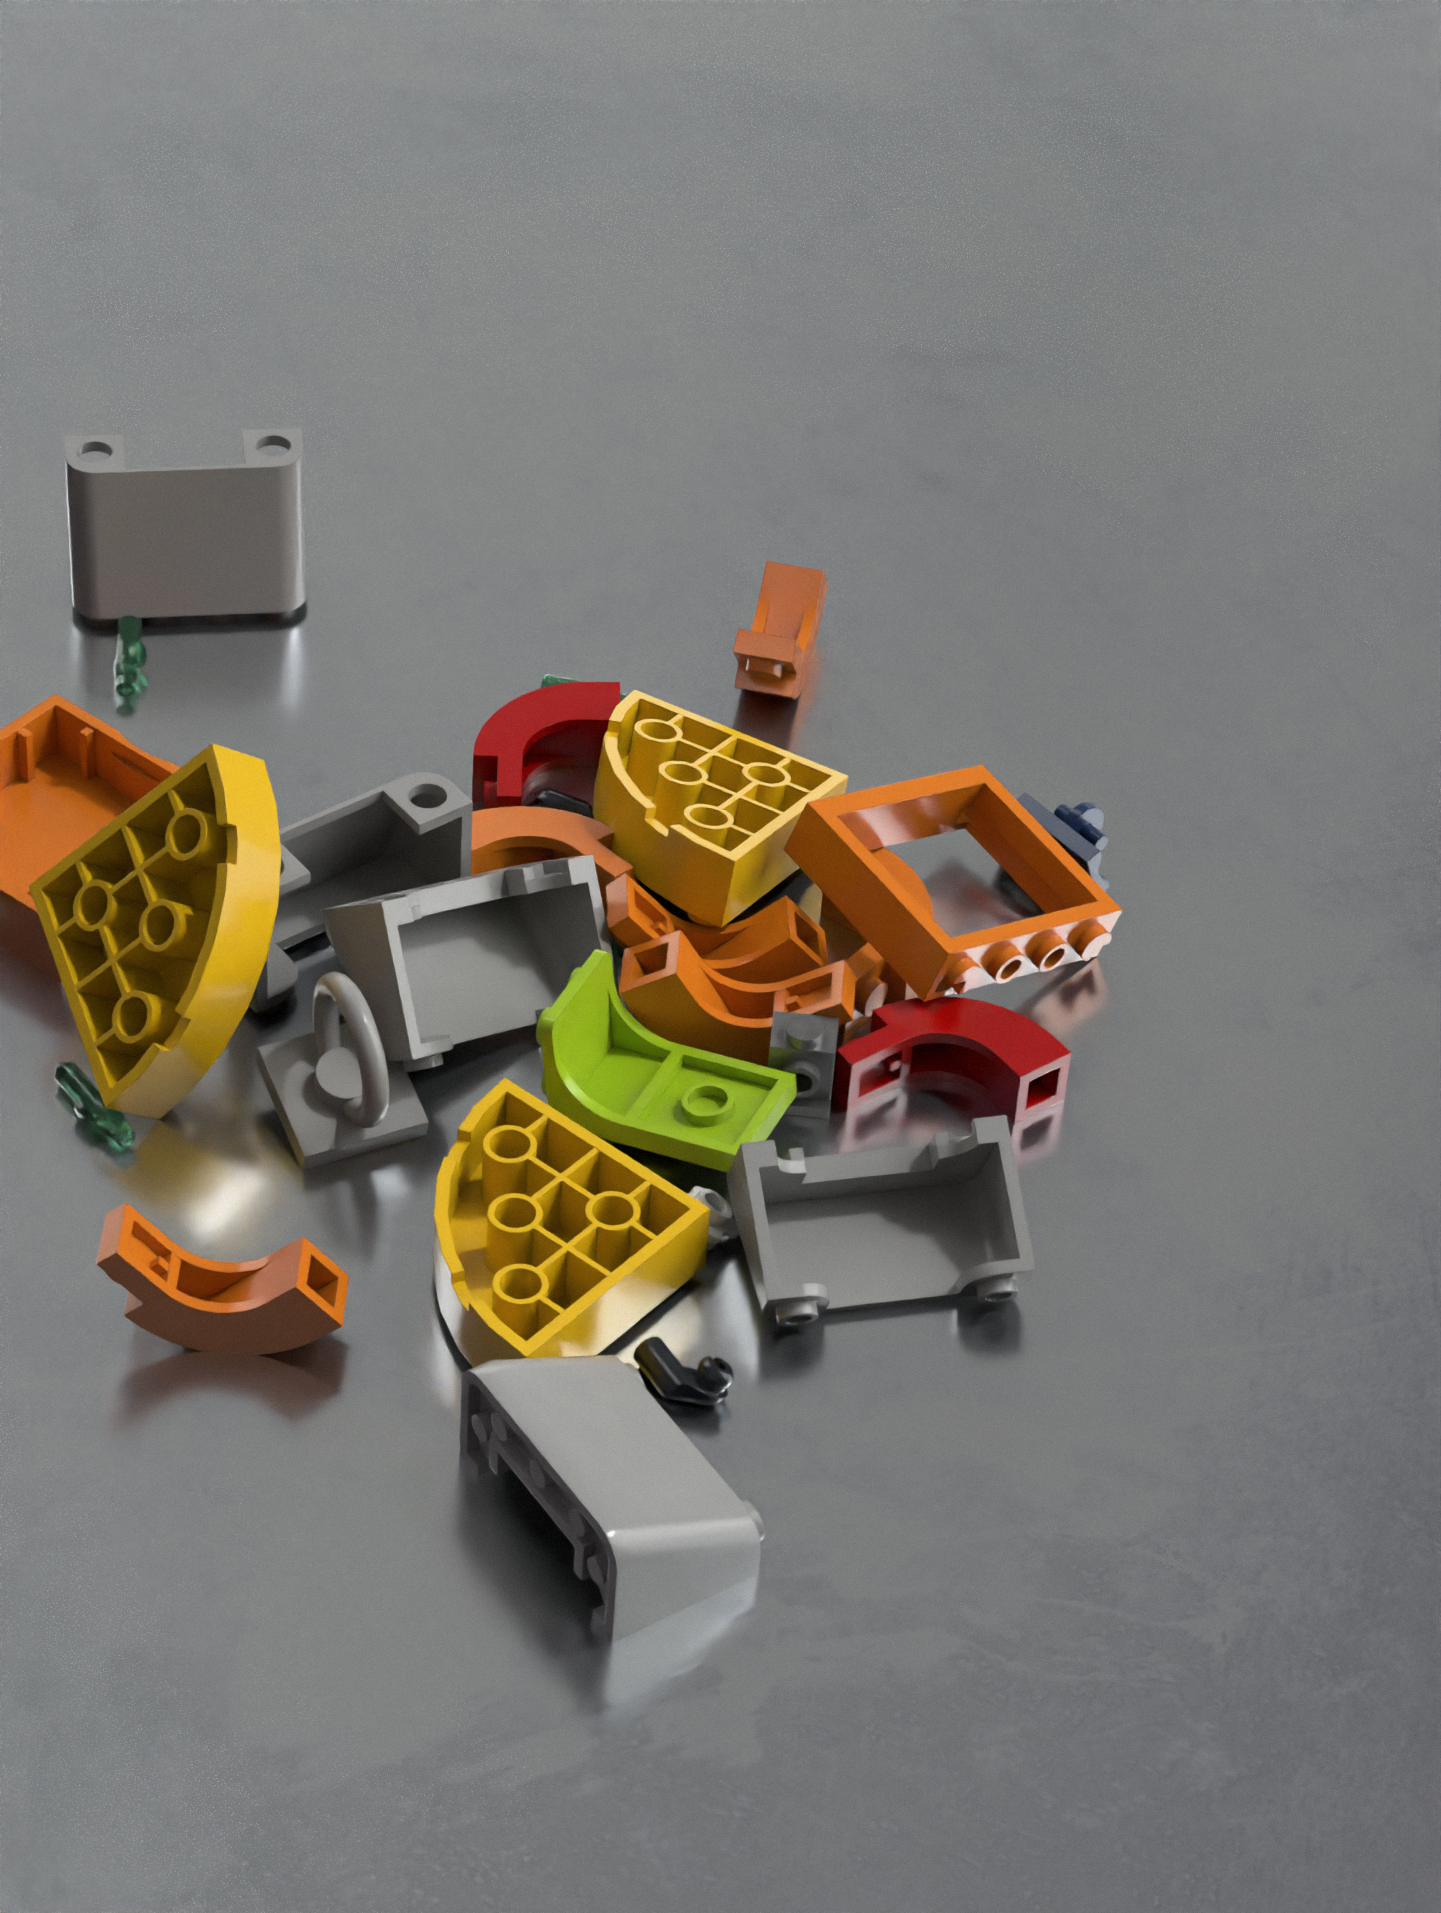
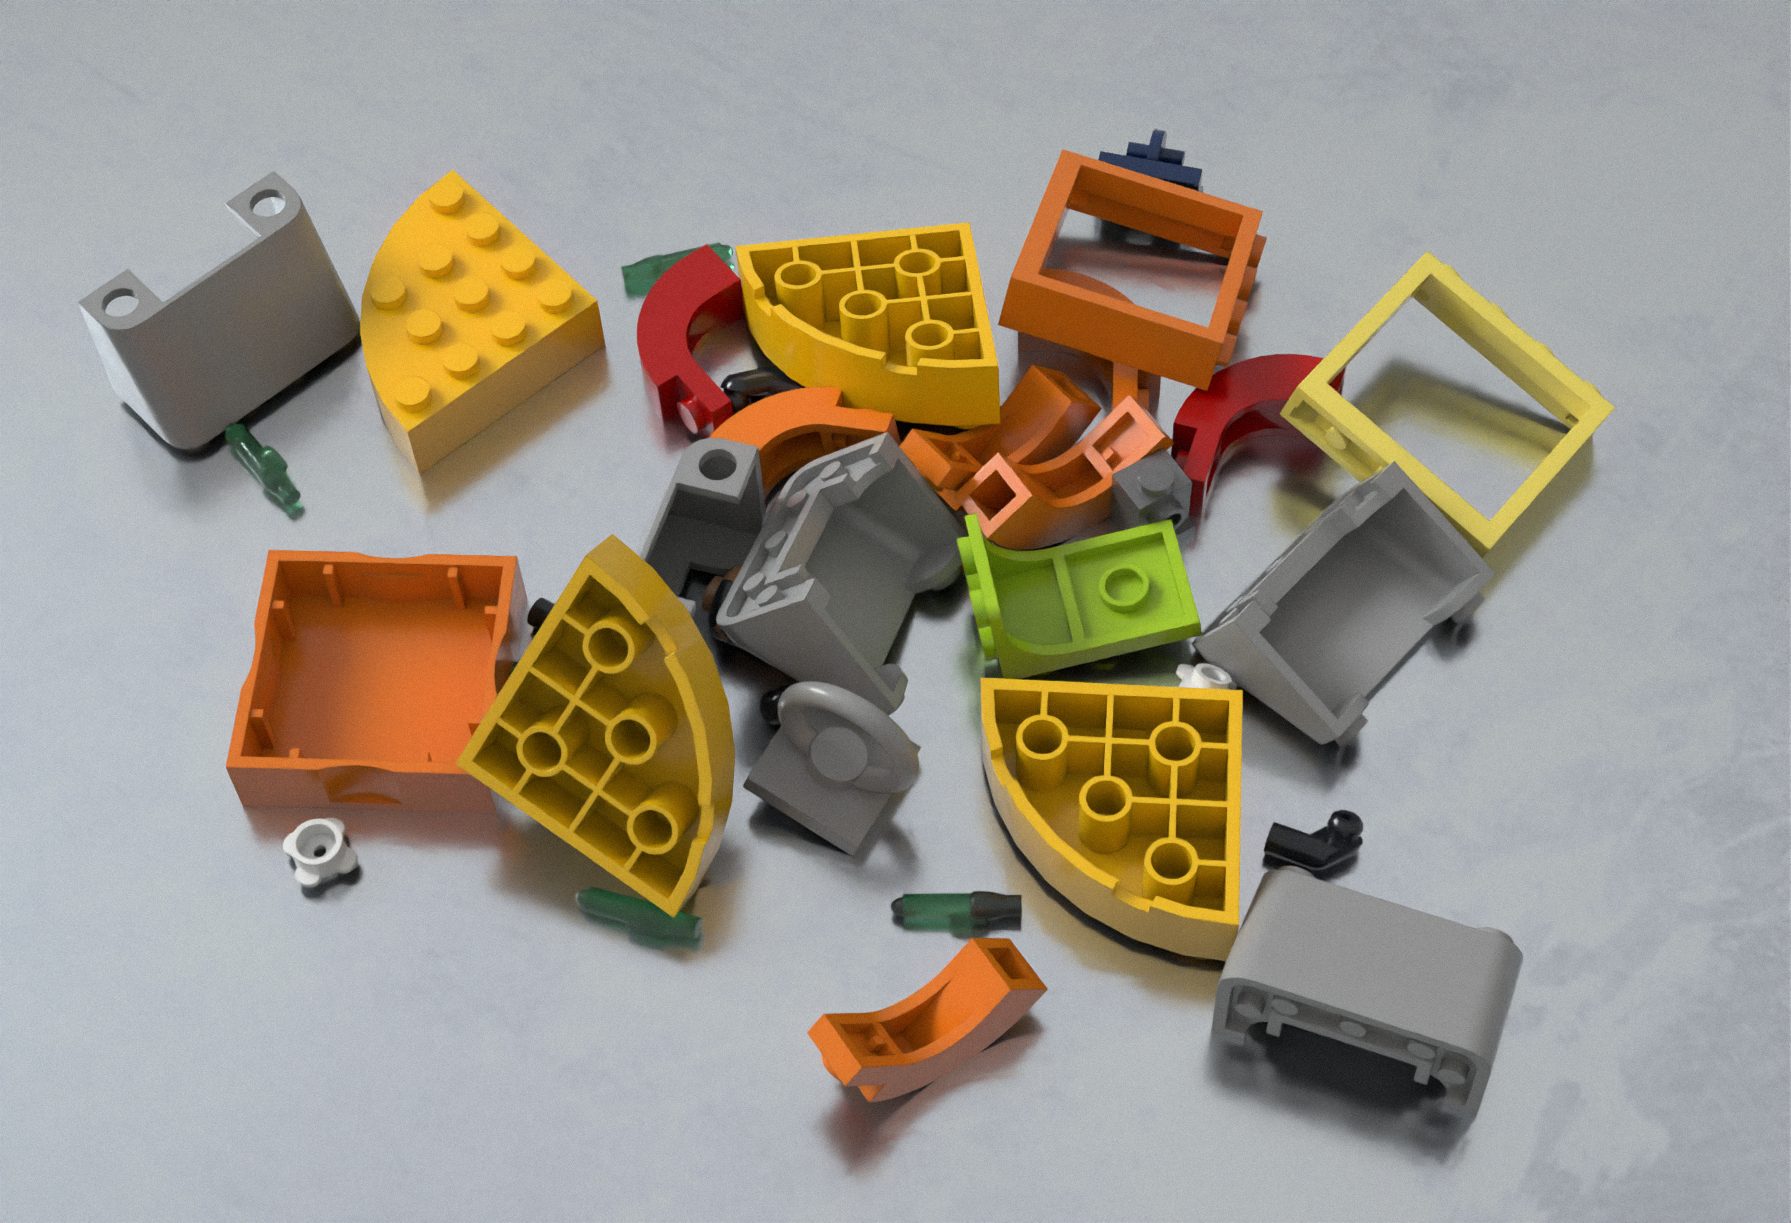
camera: 30 degrees left, 15 degrees up
orange arch [733,561,828,699] -> none
none -> yellow brick [360,170,605,475]
none -> clear green piece [891,891,1022,927]
none -> light yellow window [1280,251,1616,558]

